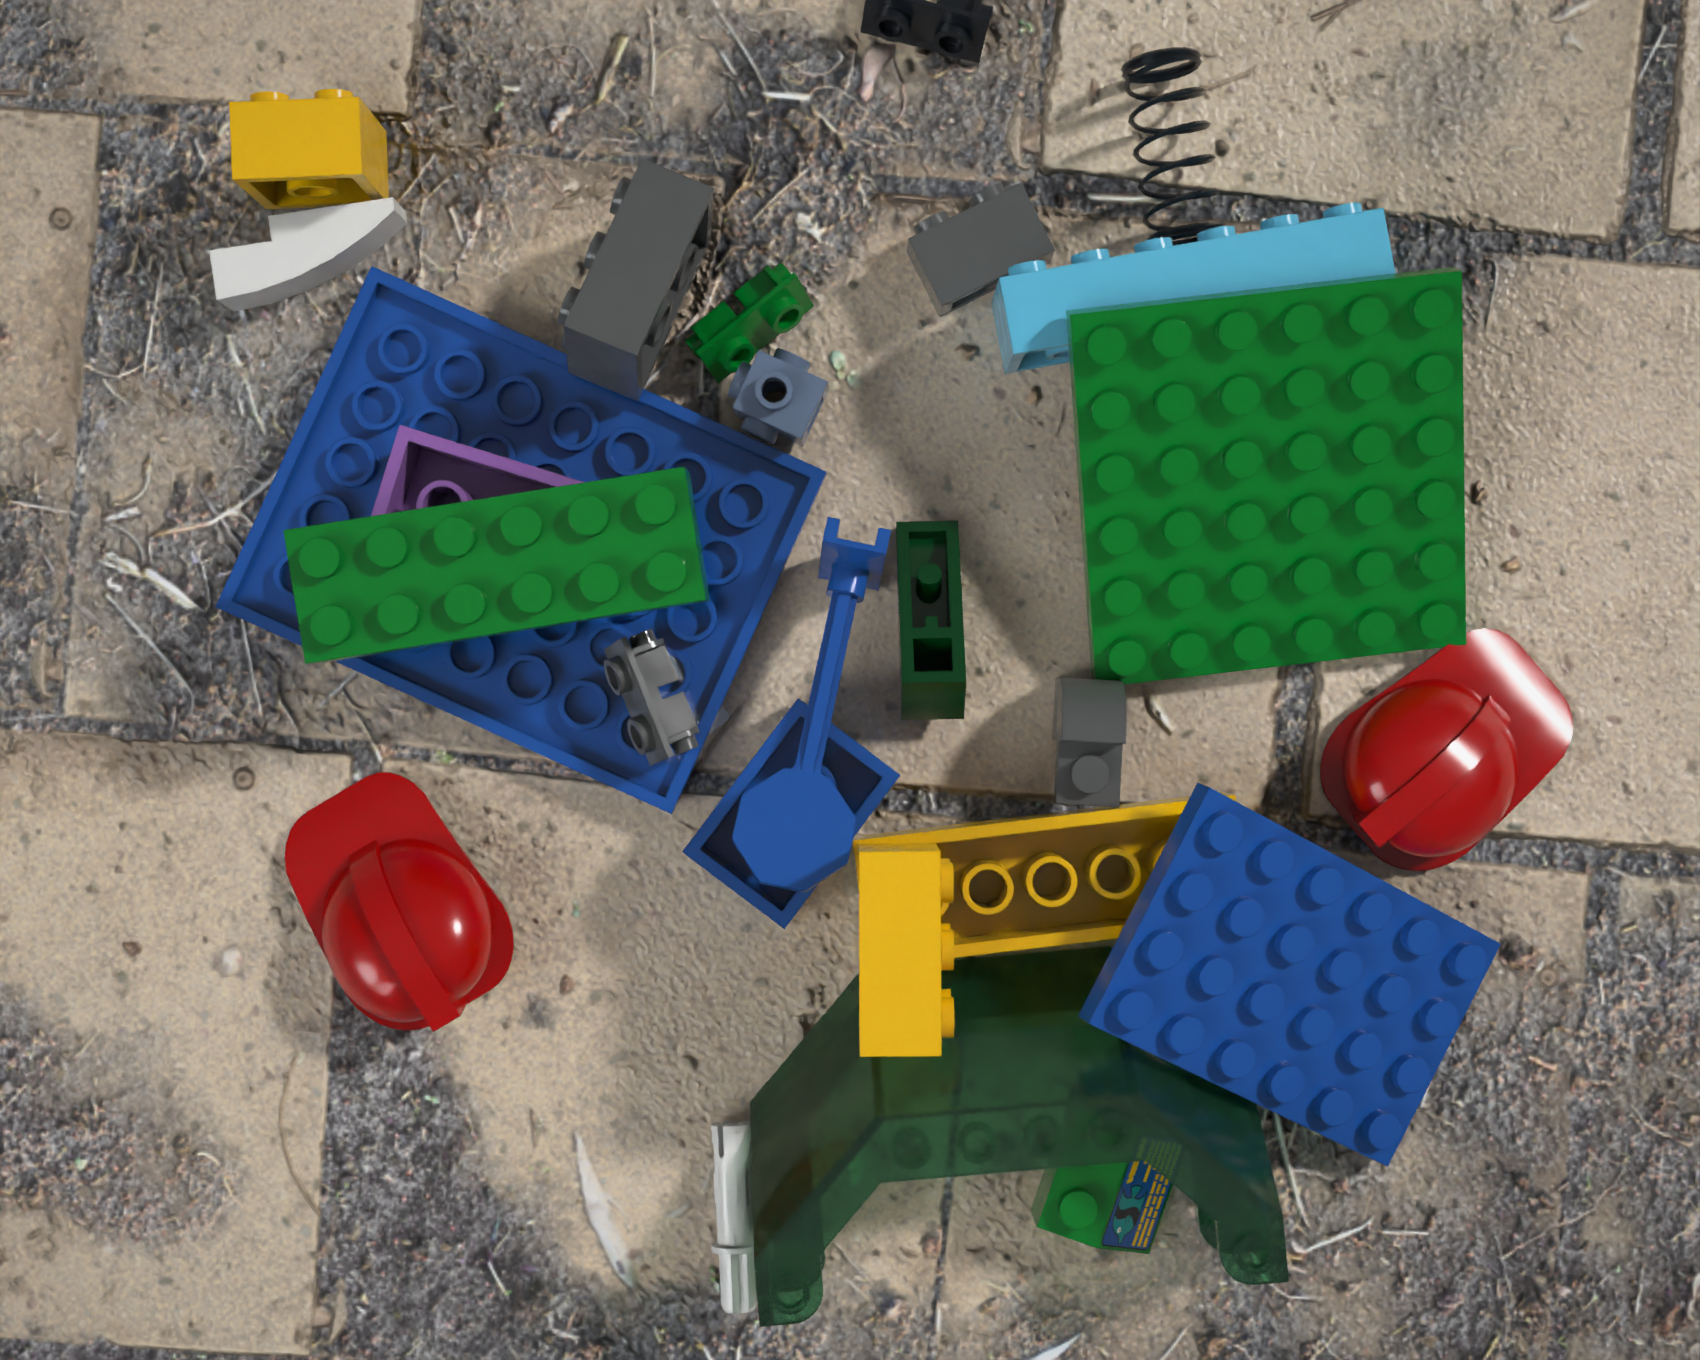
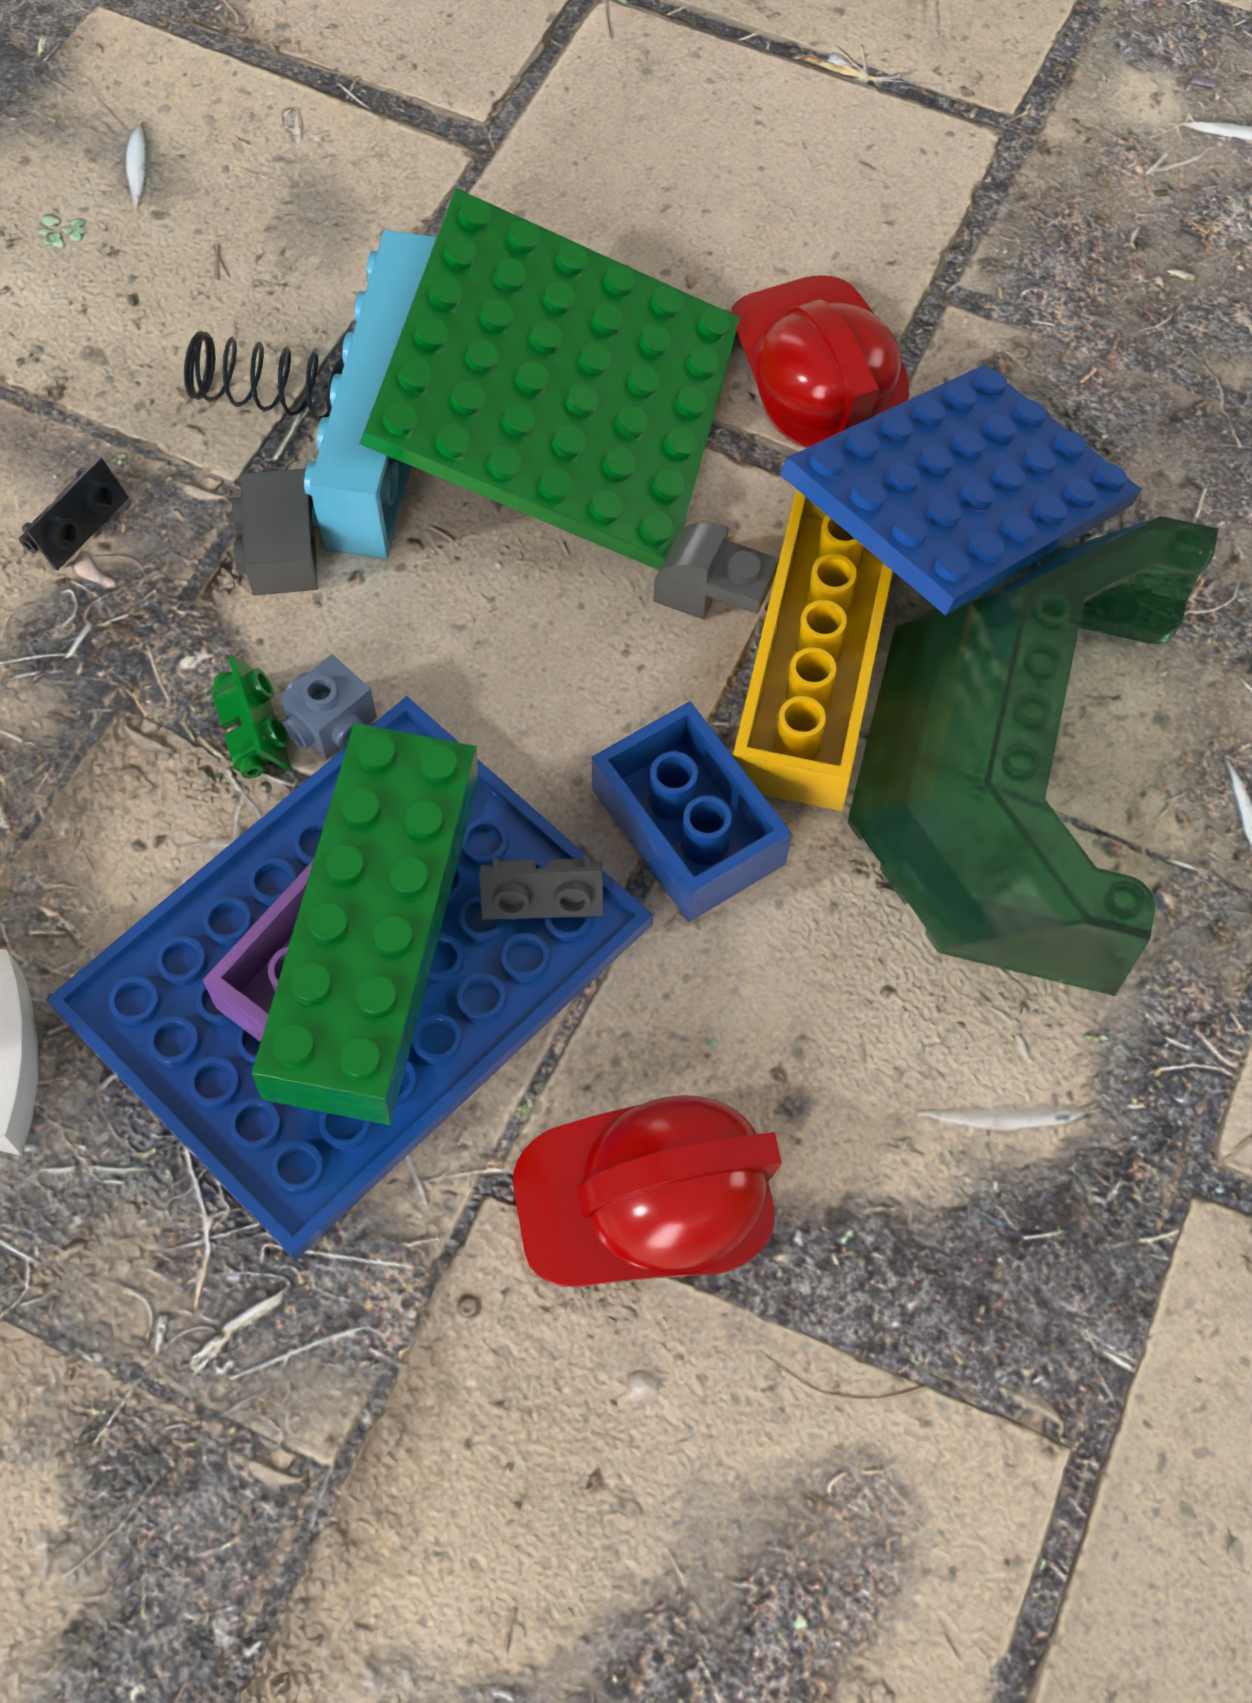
camera: 75 degrees left, 25 degrees down
dark grey brick [558,158,714,401] -> none
white axle [711,1121,761,1314] -> none
blue piece [732,517,891,893] -> none
yellow brick [858,843,955,1057] -> none
dark green slope [896,520,966,720] -> none
green slope [1031,1093,1190,1254] -> none

